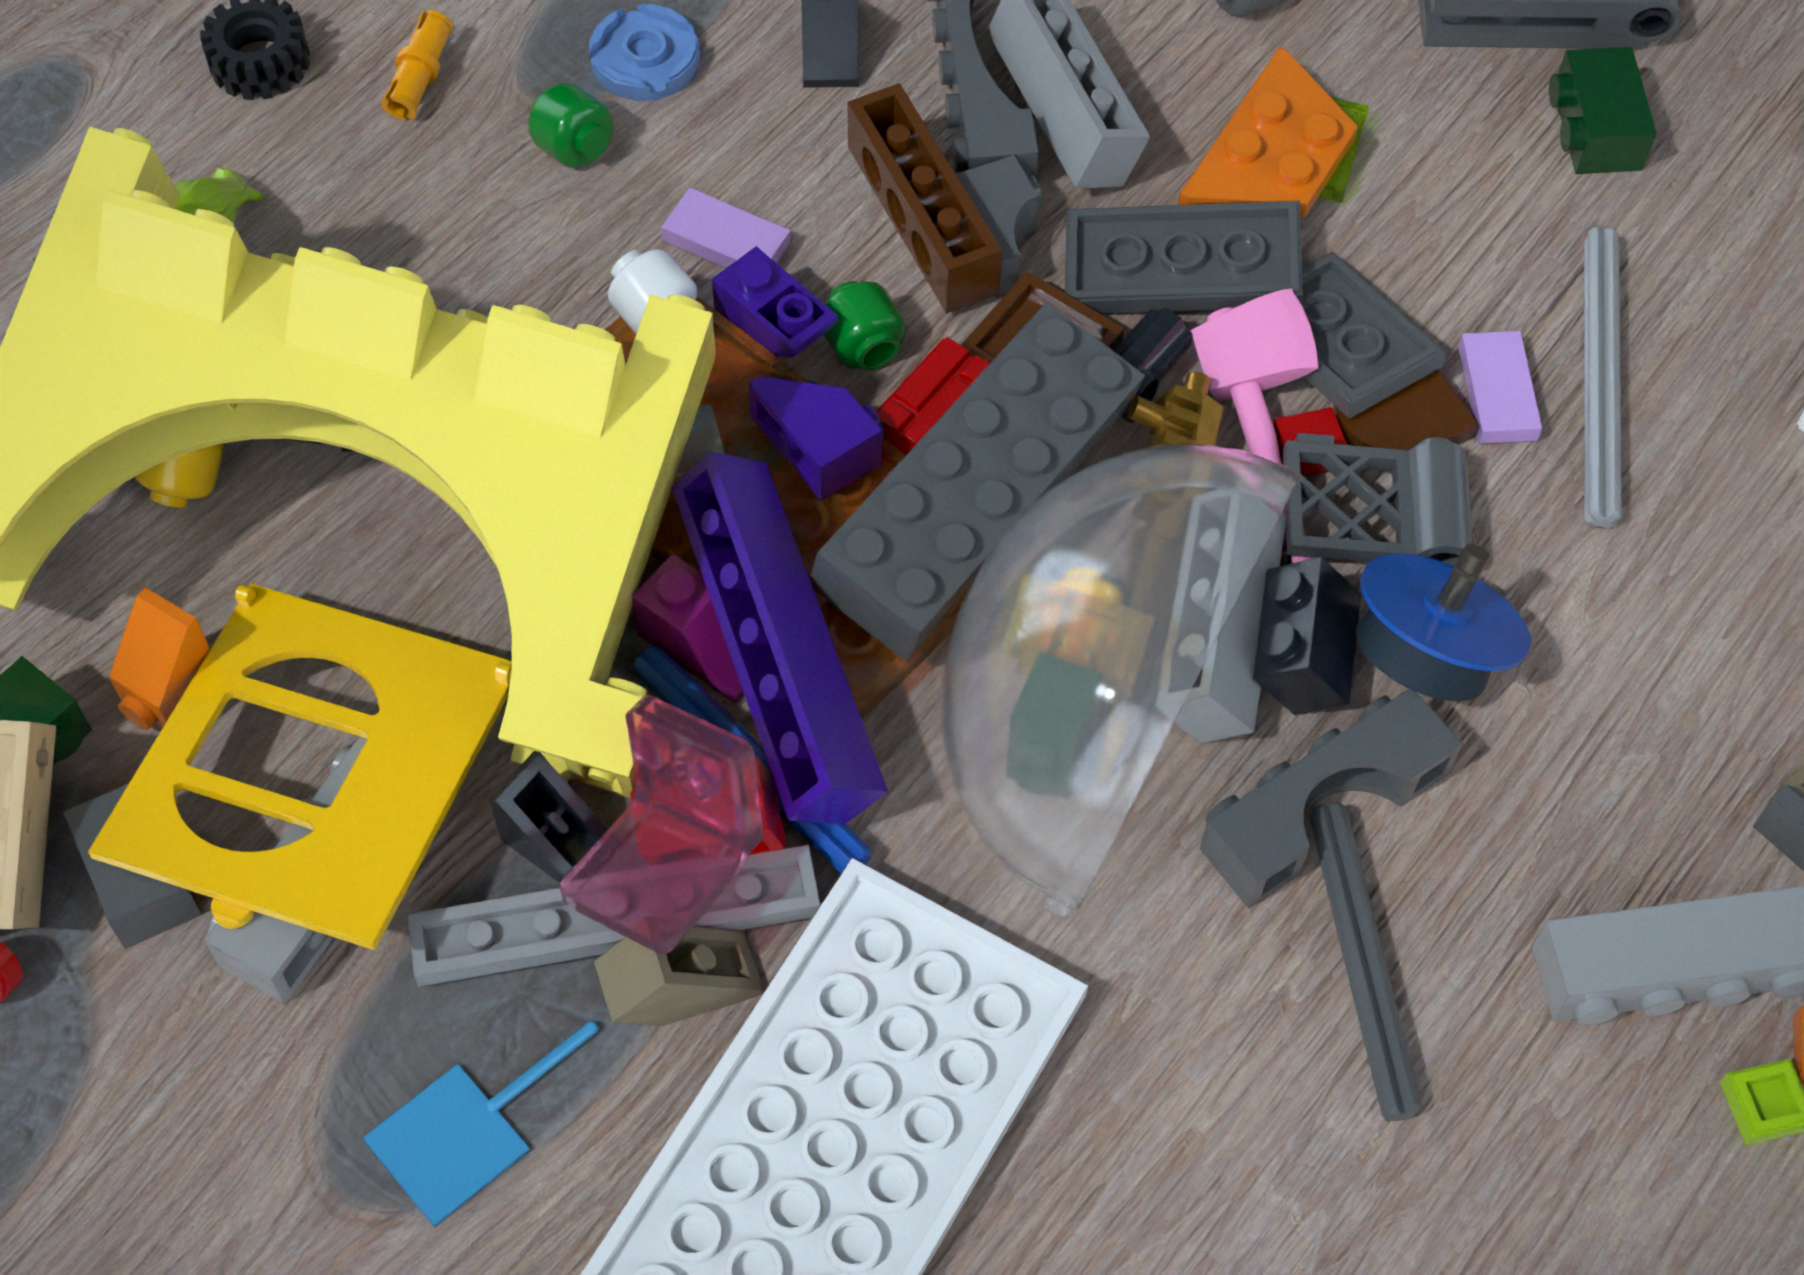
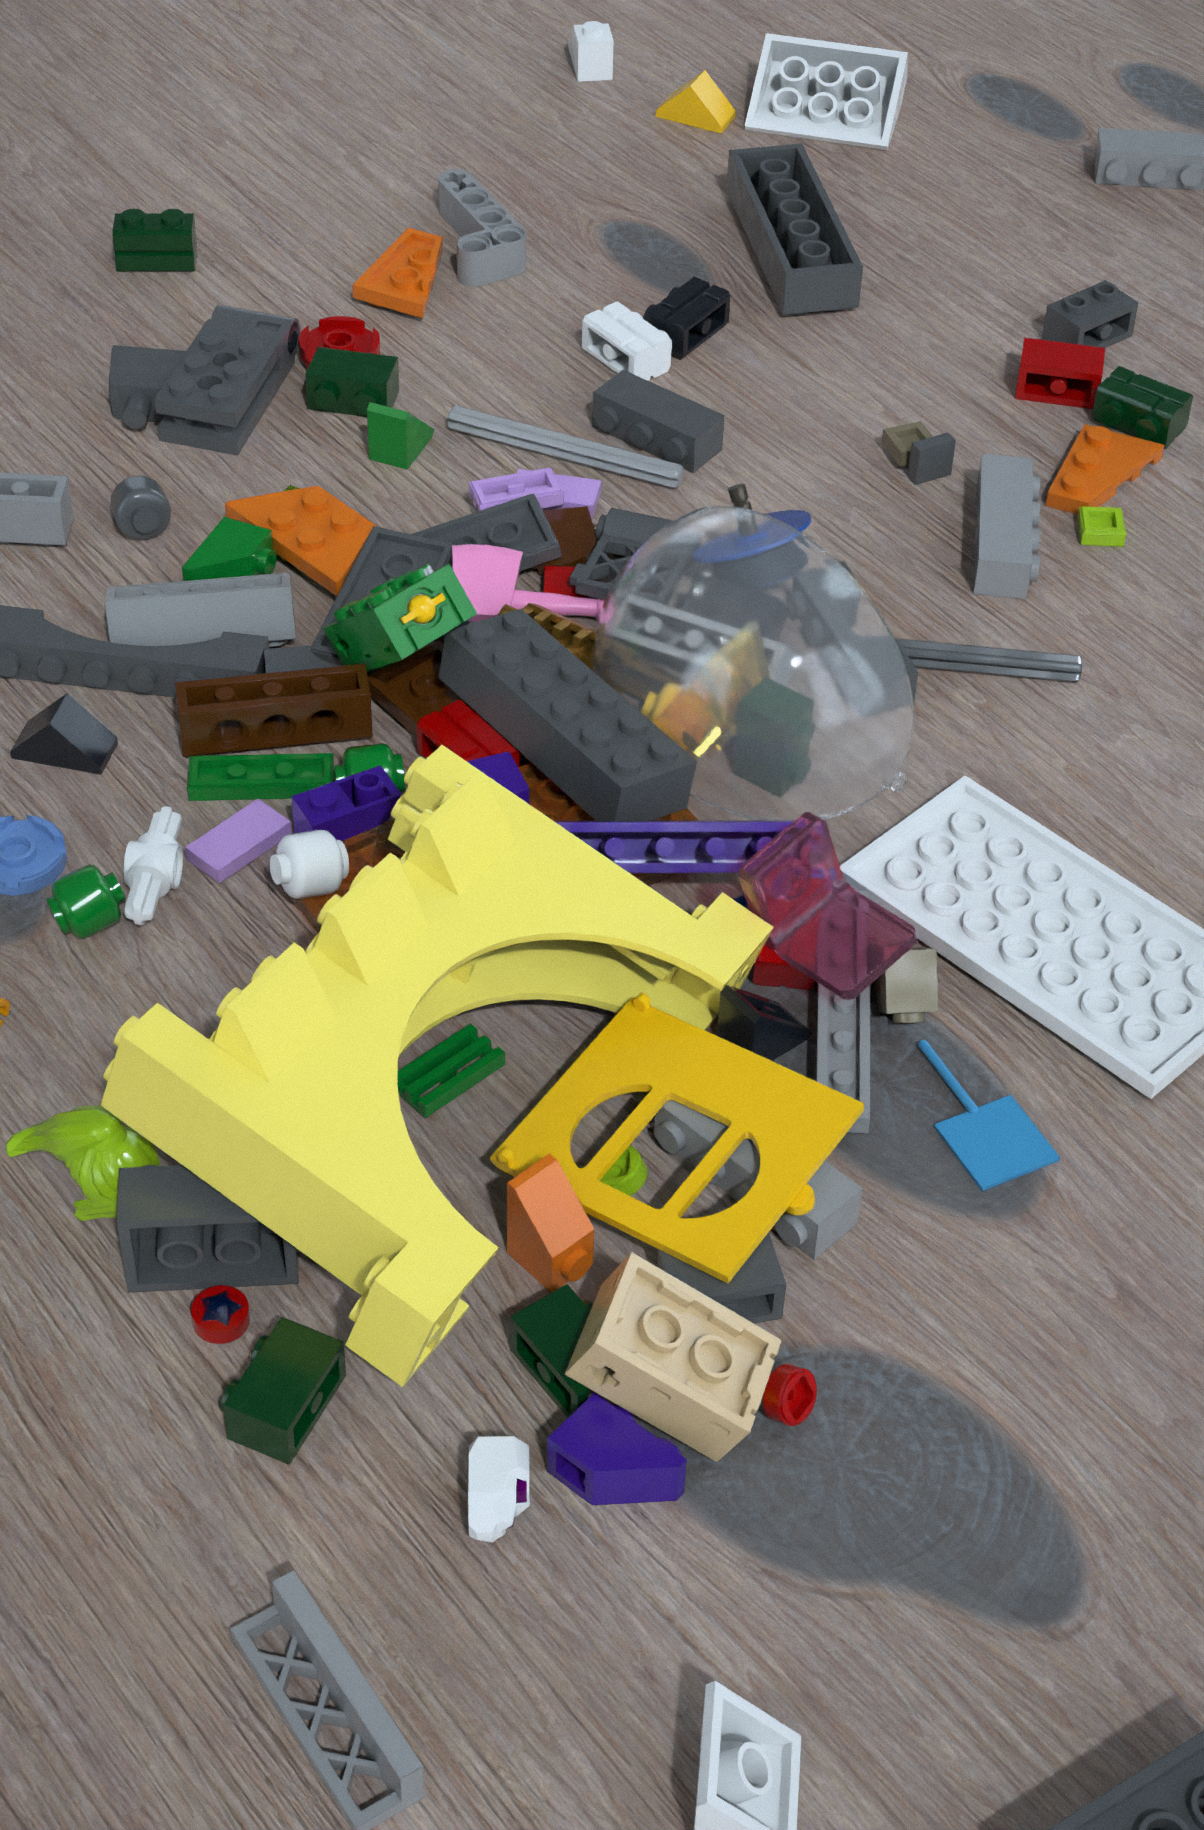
camera: 75 degrees left, 15 degrees down
none -> white axle [124,806,183,925]
none -> green slope [182,517,277,581]
none -> green tile [187,753,334,801]
none -> red plate [299,316,380,371]
none -> green piece [323,563,477,672]
none -> green slope [367,402,435,470]
none -> green tile [397,1023,505,1118]
none -> lavender tile [468,467,564,511]
none -> dark grey brick [592,370,725,473]
none -> lime tile [600,1146,648,1196]

